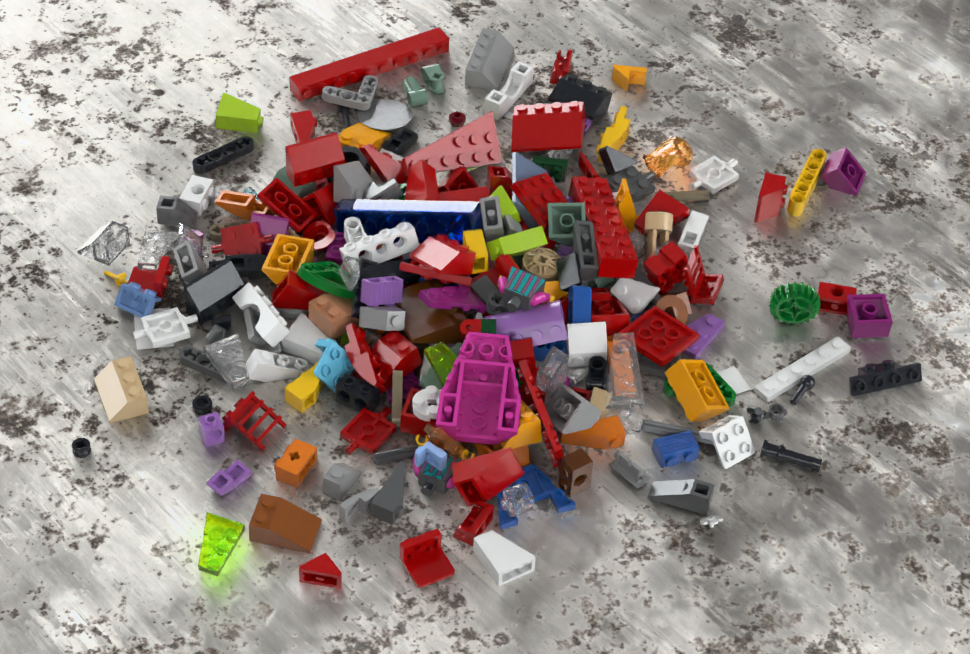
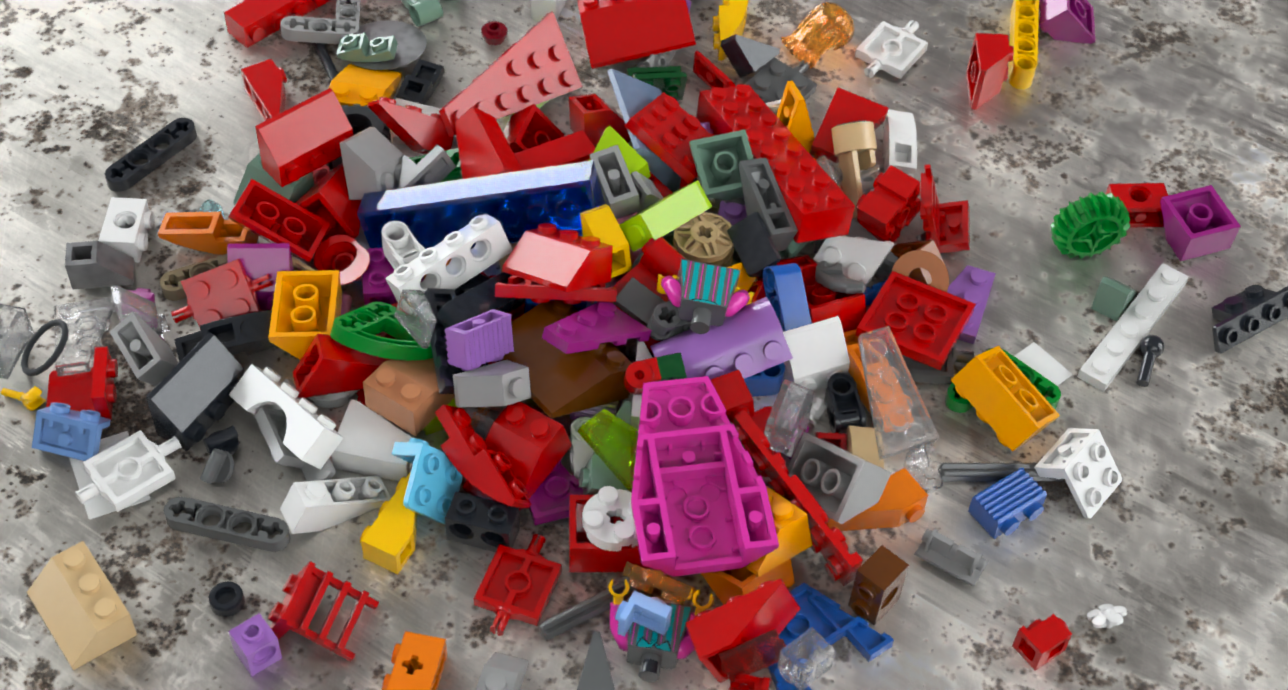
camera: 15 degrees left, 5 degrees up
clear wing [203,333,249,389] -> none
lime slope [216,93,264,133] -> none
dark tan beam [391,370,403,427] -> none
dark grey slope [647,479,715,515] -> none
dark tan pin [655,190,710,202] -> none
black plate [747,406,767,424] -> none
black pin [760,440,822,472] -> none
flat silver plate [765,403,787,423] -> none
none -> black piece [21,319,69,376]
none -> sand green slope [336,33,398,62]
none -> clear red piece [719,629,786,683]
none -> dark grey piece [815,261,866,294]
none -> red brick [1012,614,1072,671]
none -> sand green slope [1091,276,1138,322]

